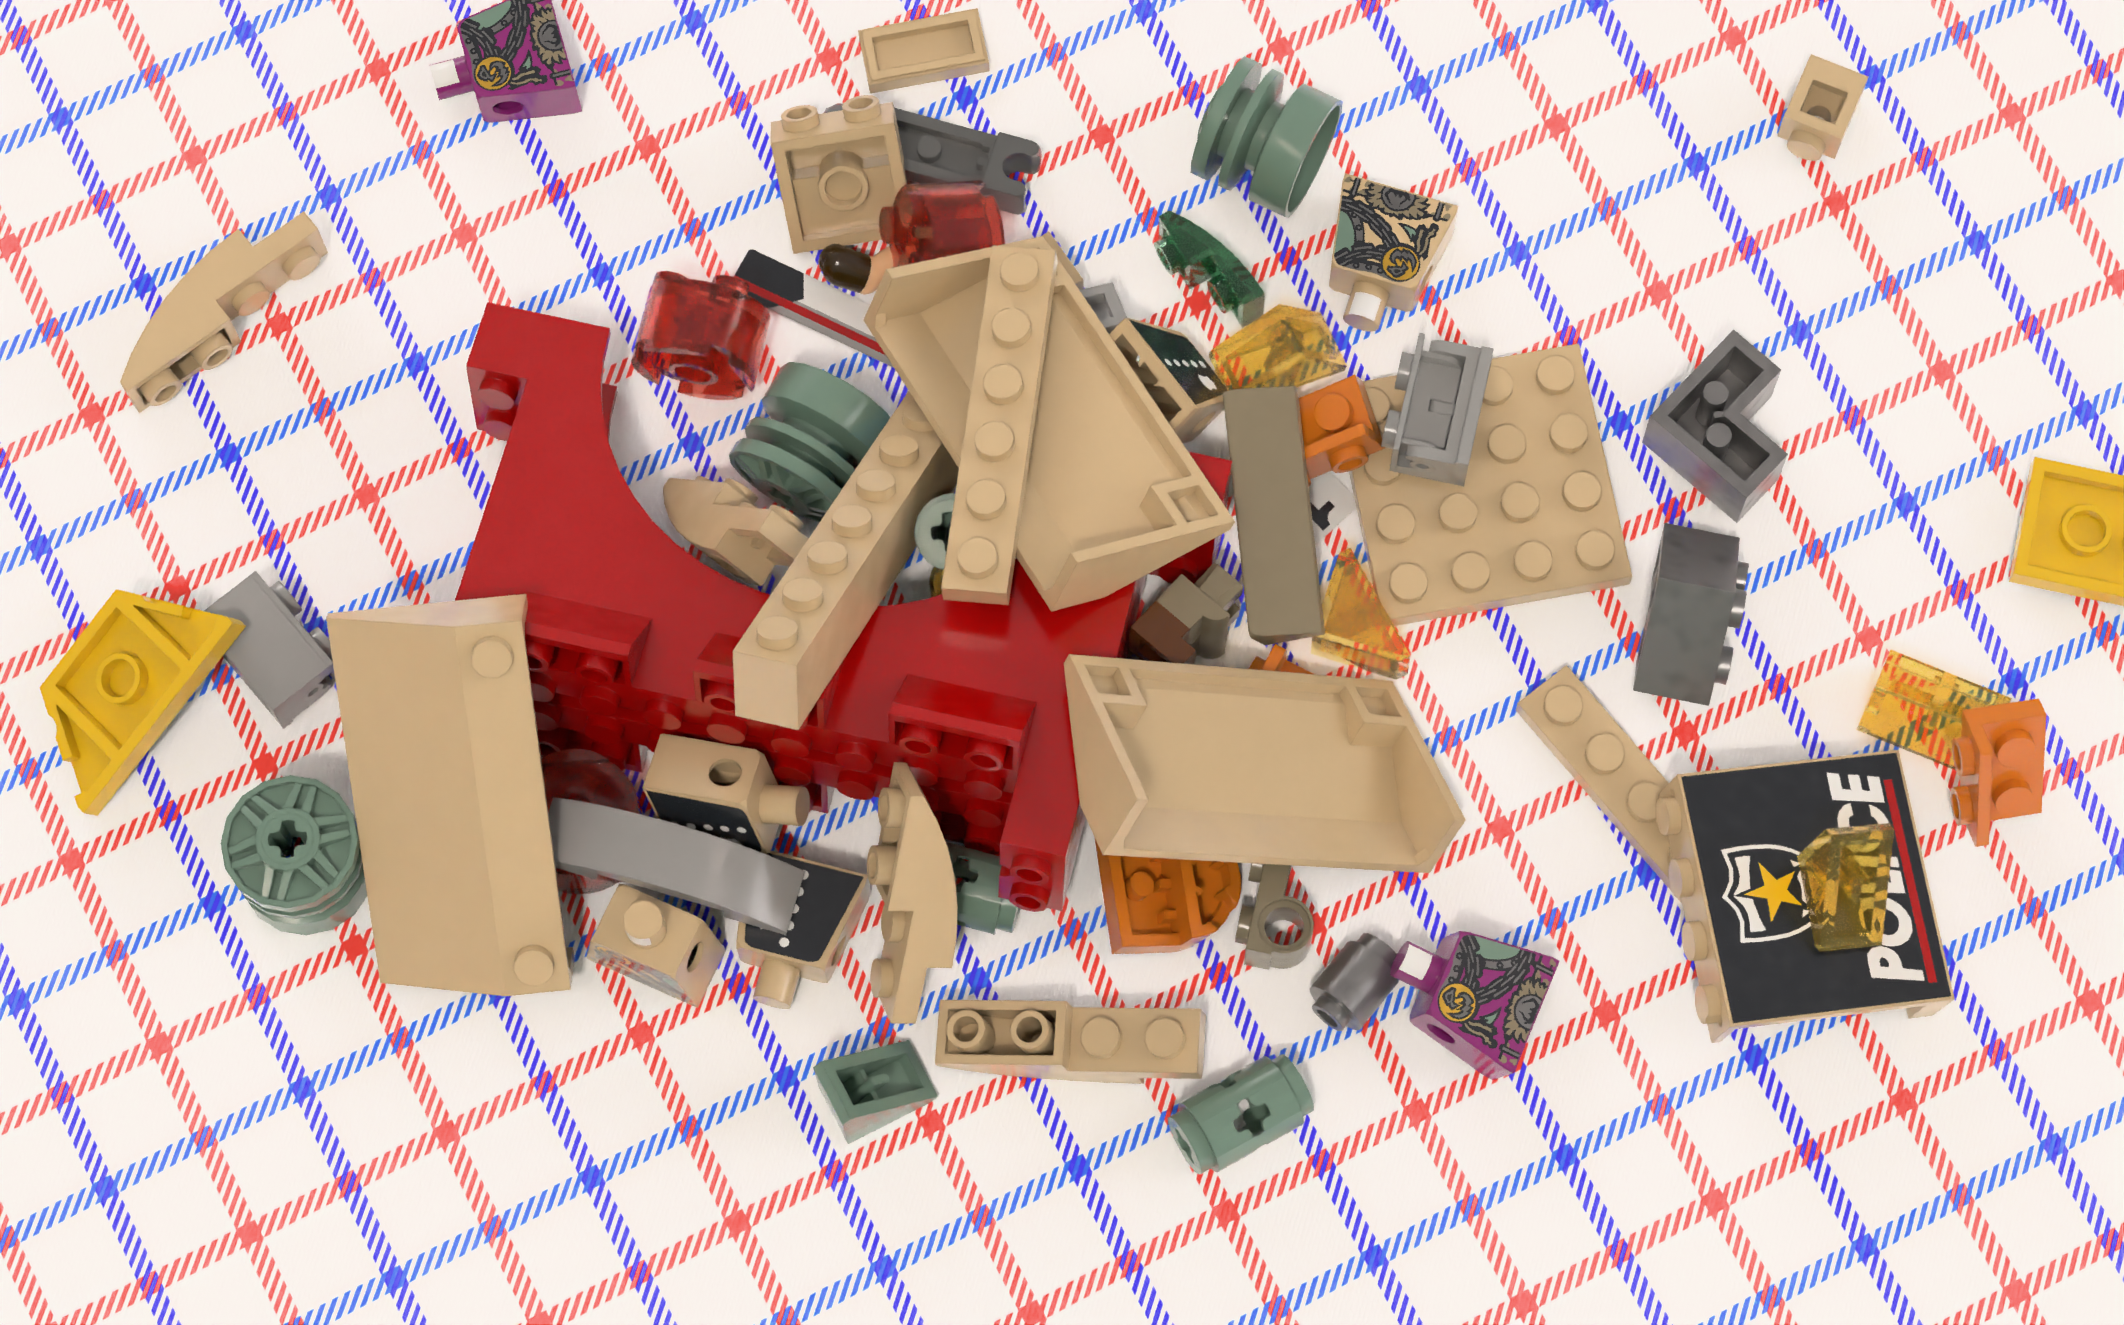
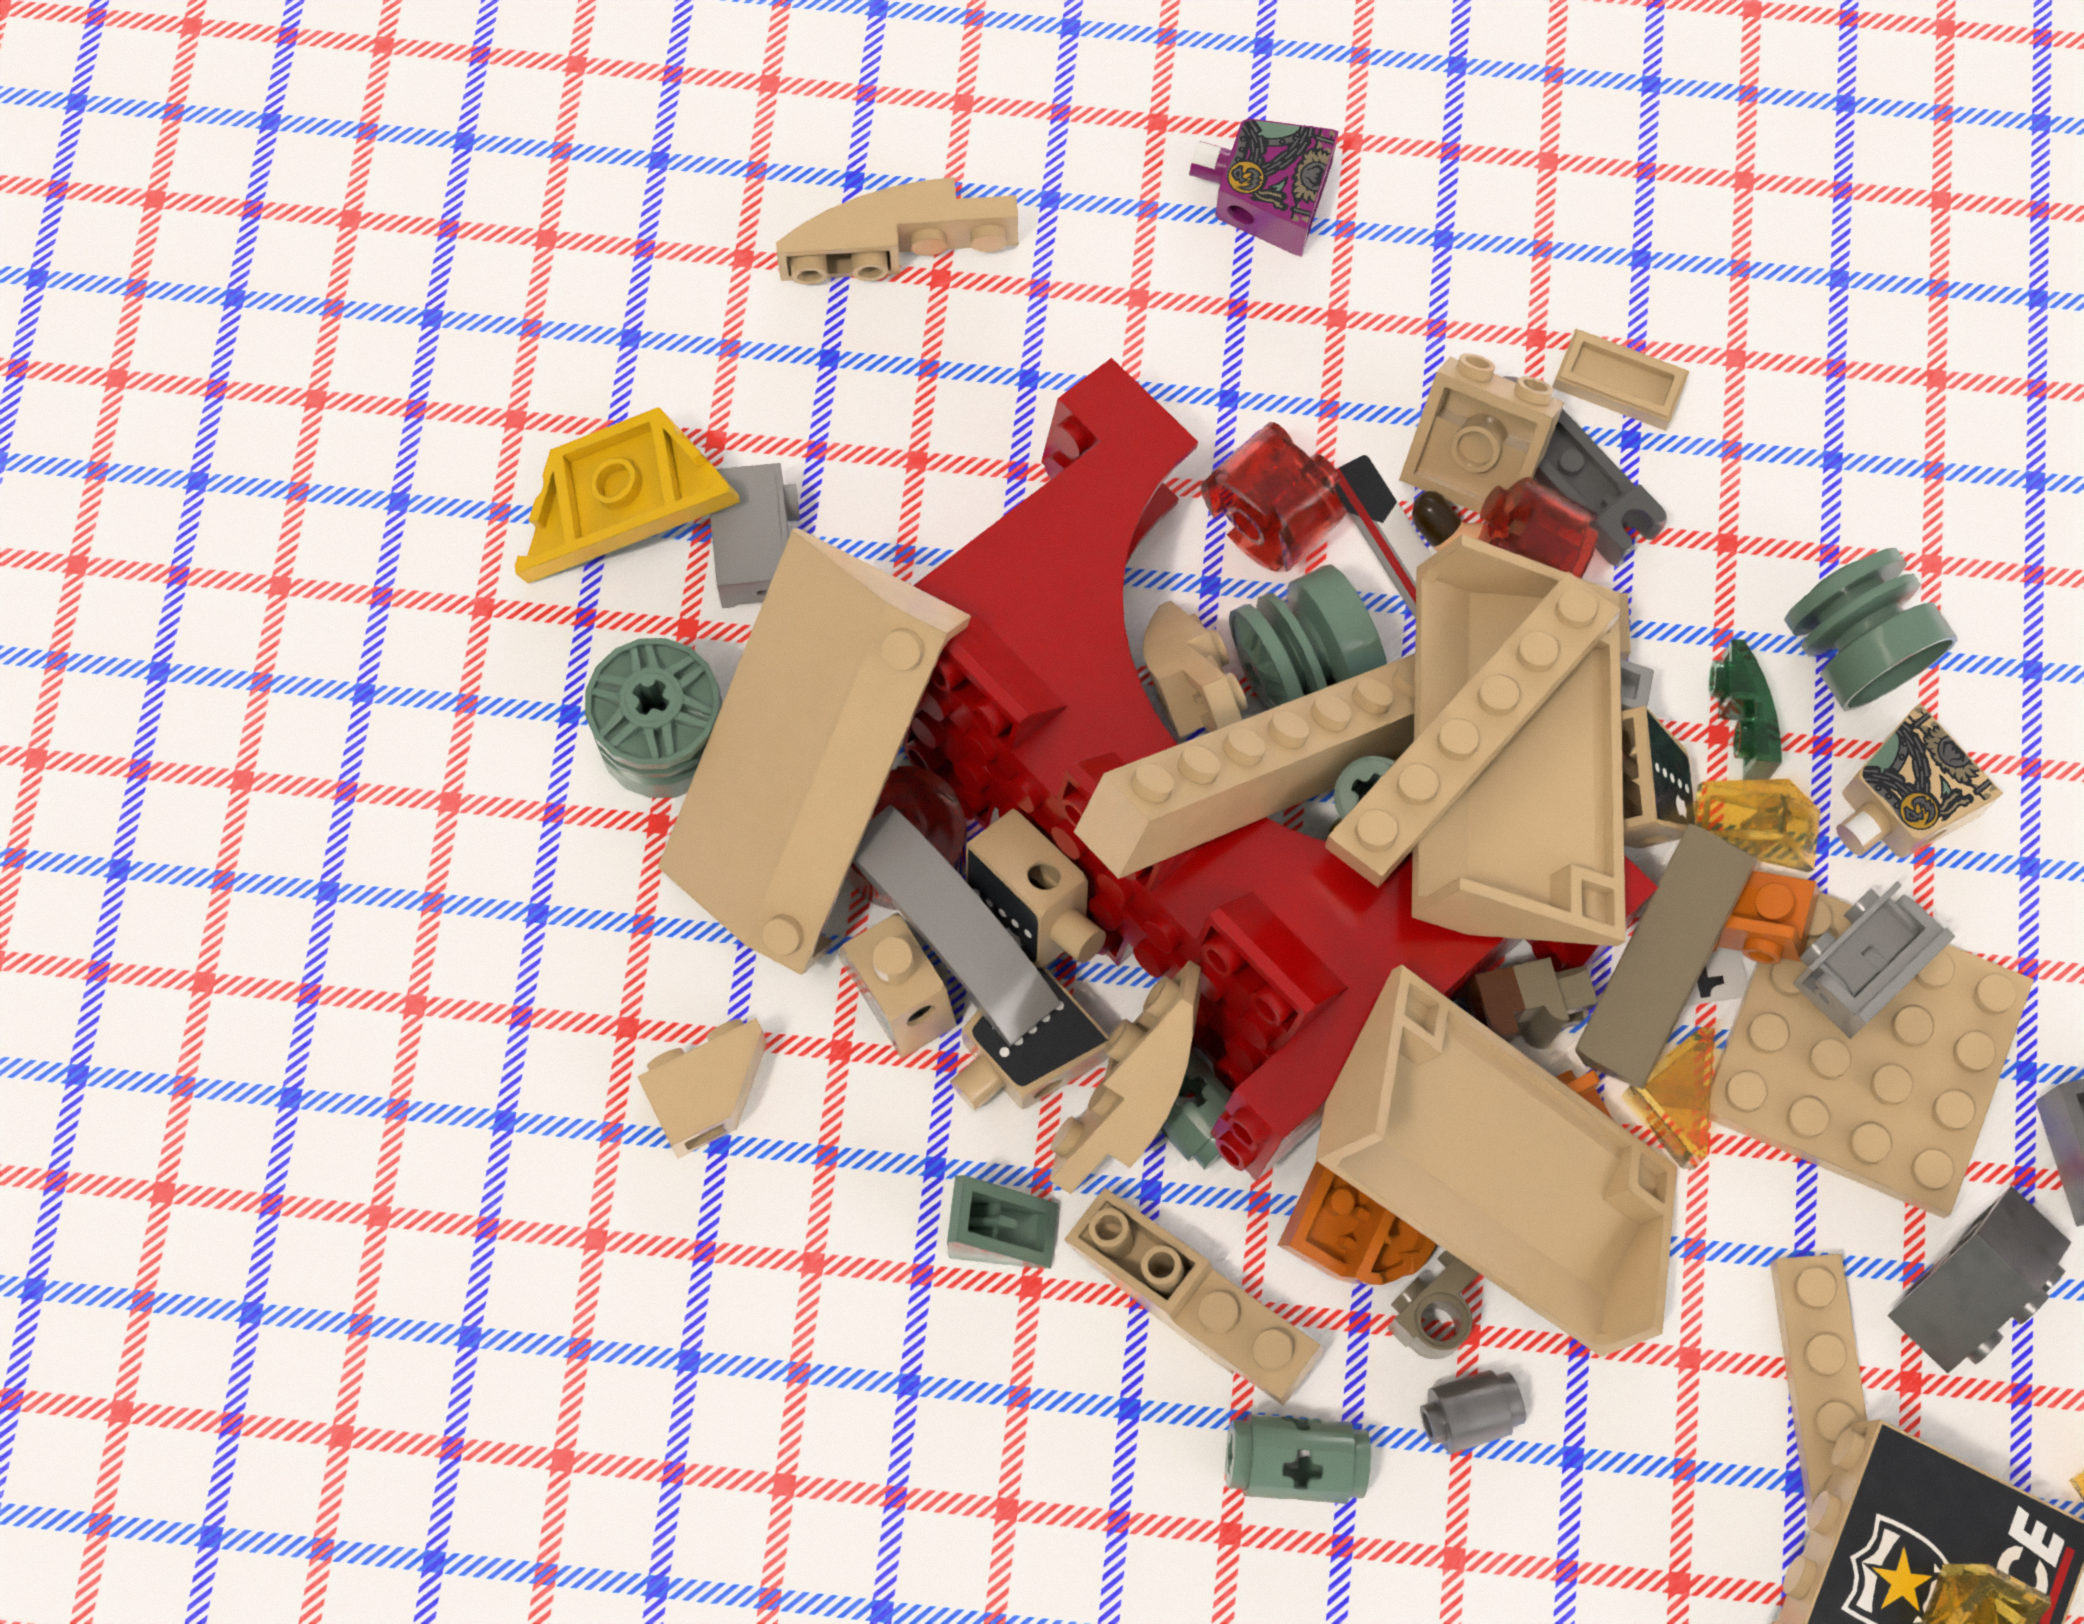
camera: 30 degrees right, 0 degrees up
torso [1390,931,1560,1080] -> none
none -> tan slope [637,1018,767,1159]

